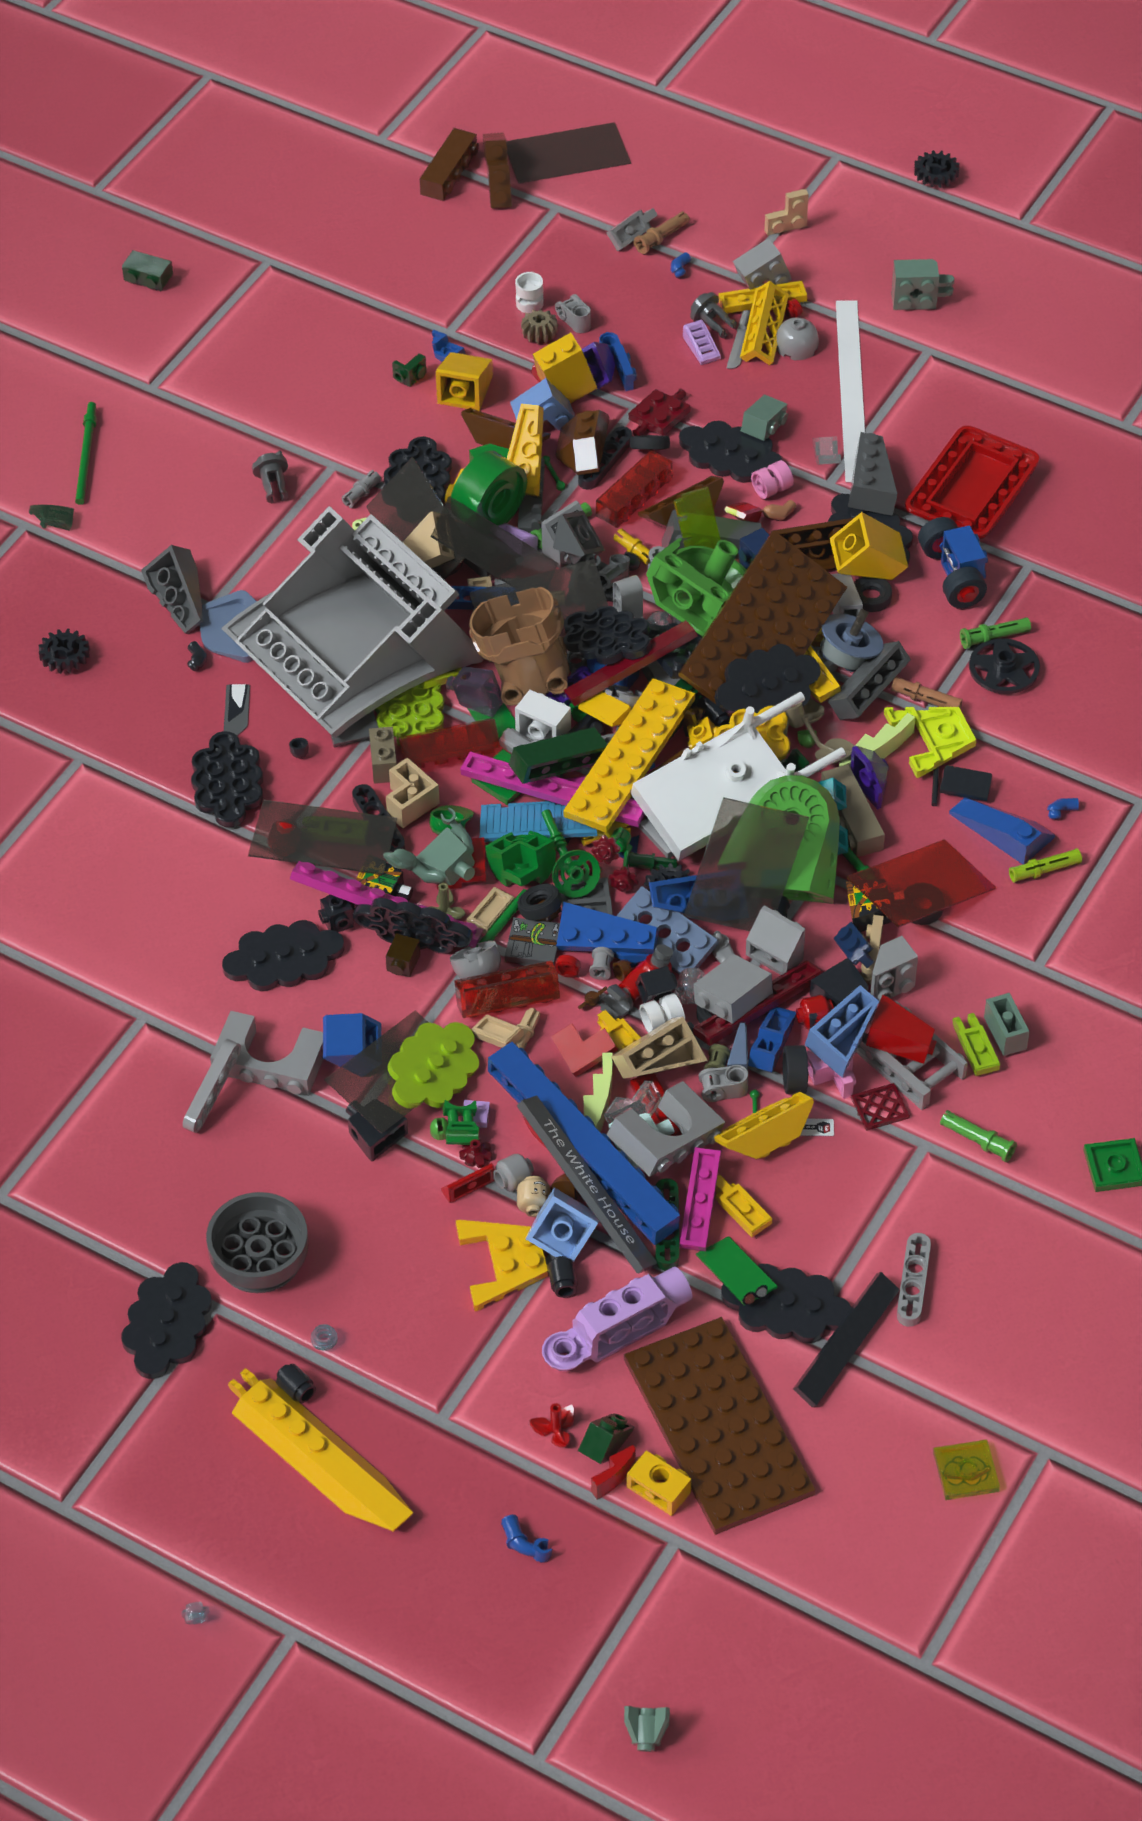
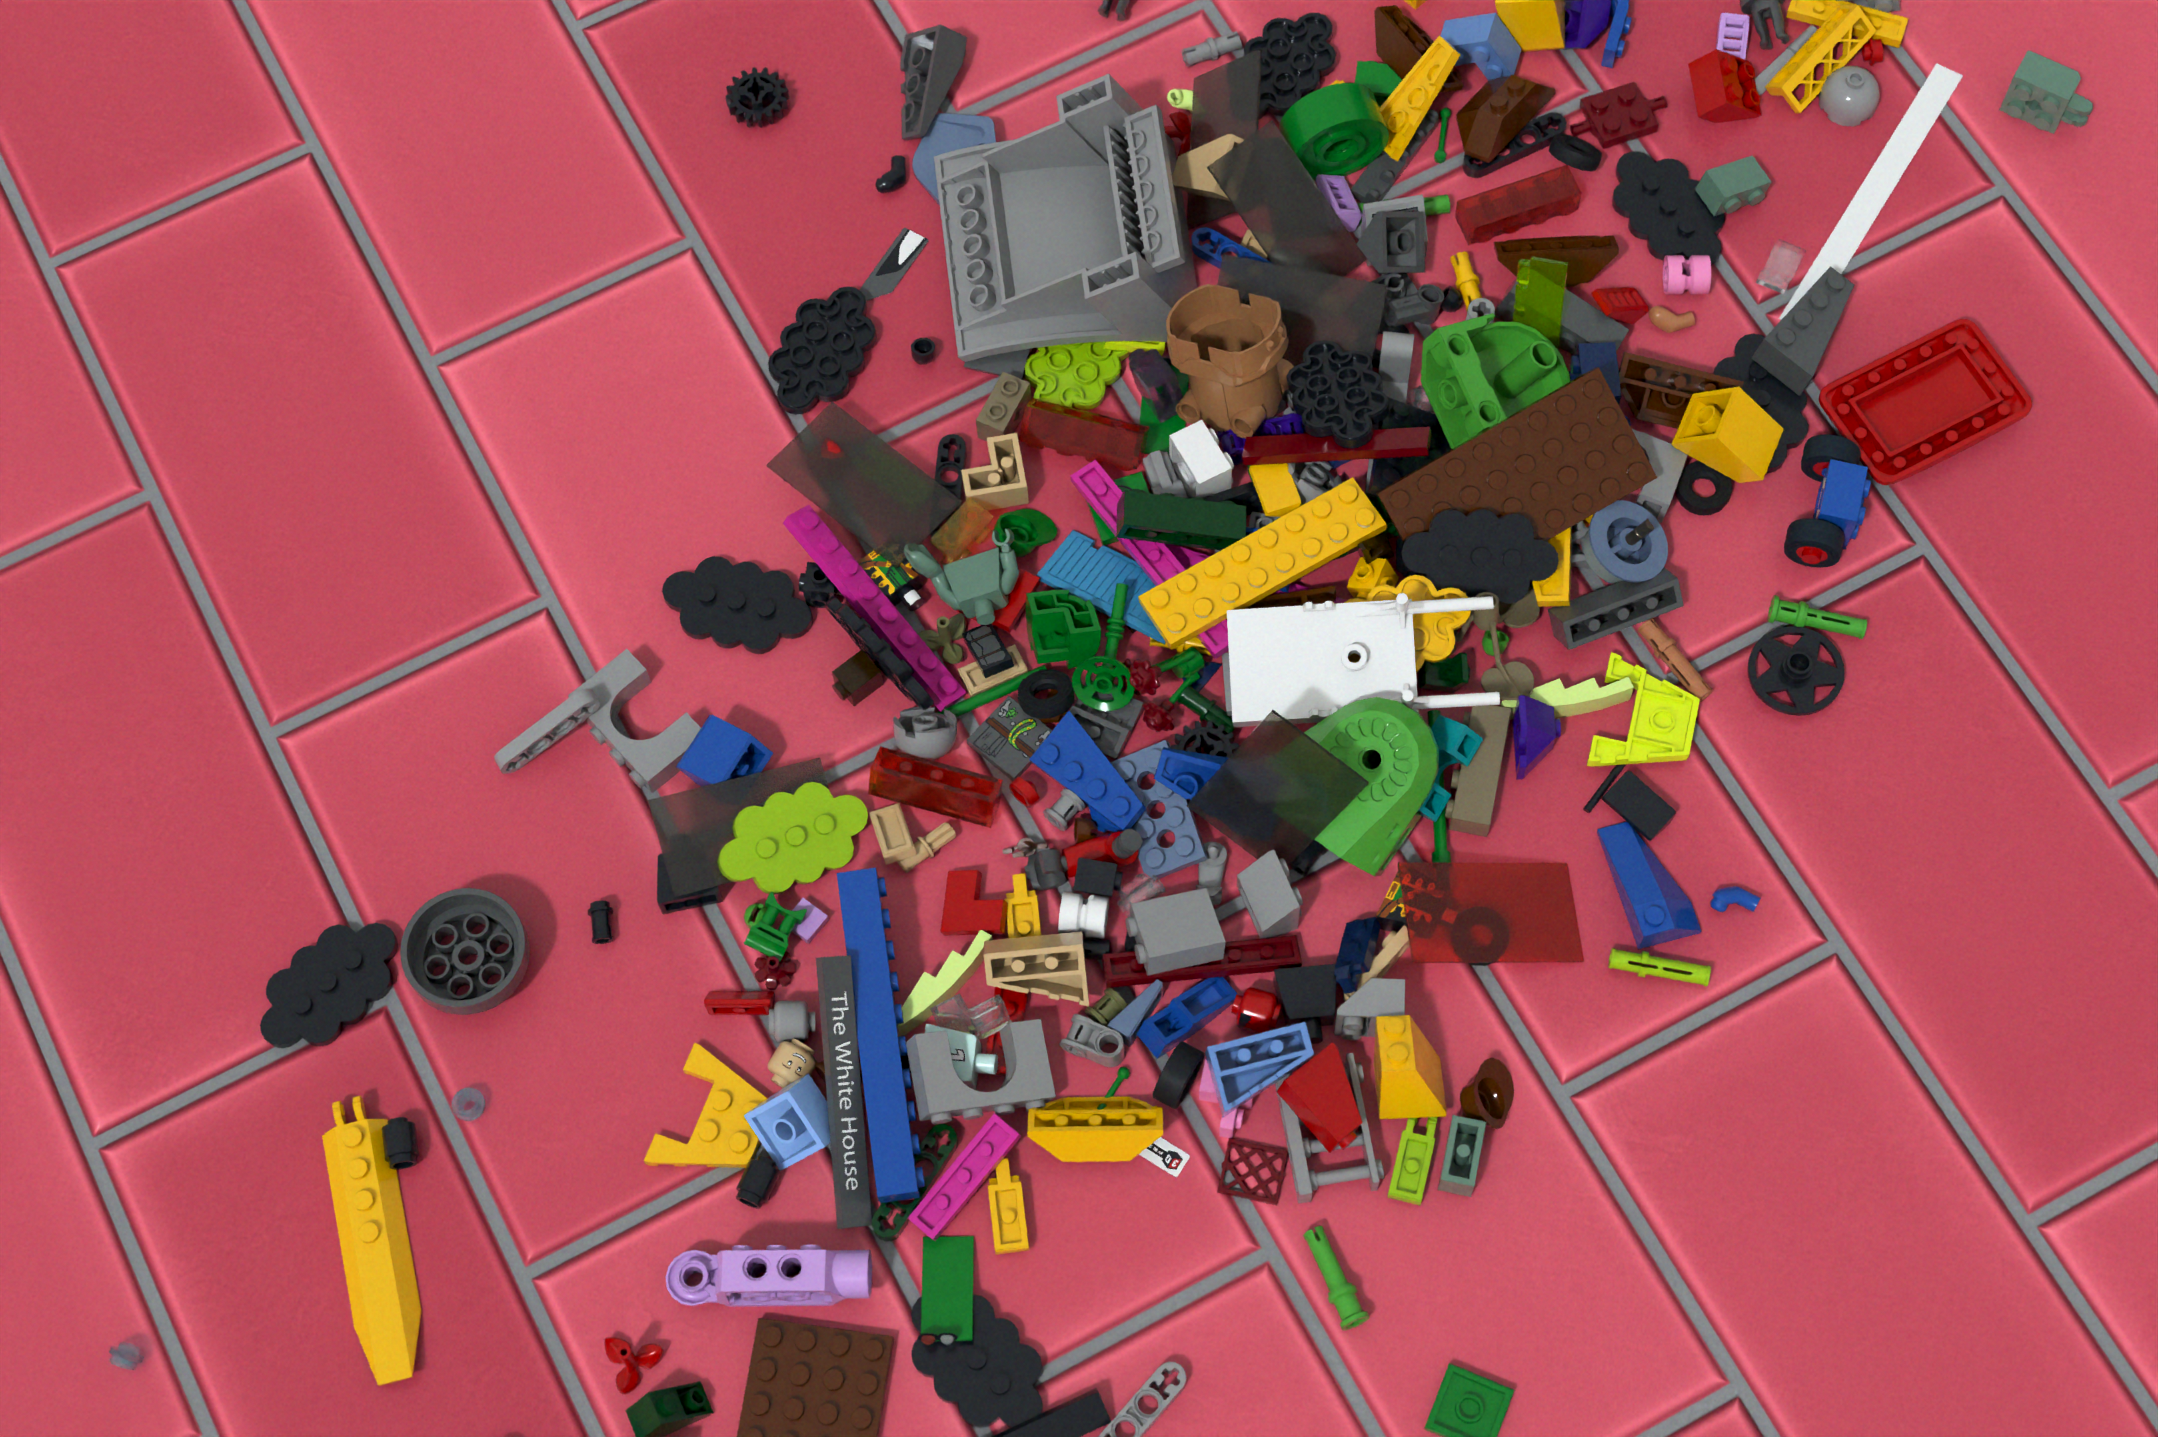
camera: 35 degrees right, 15 degrees up
none -> black pin [587,901,613,944]
none -> clear yellow bracket [931,497,994,565]
none -> tile [962,624,1014,678]
none -> yellow slope [1373,1015,1447,1119]
none -> reddish brown piece [1460,1058,1514,1129]
none -> red slope [1688,49,1761,123]

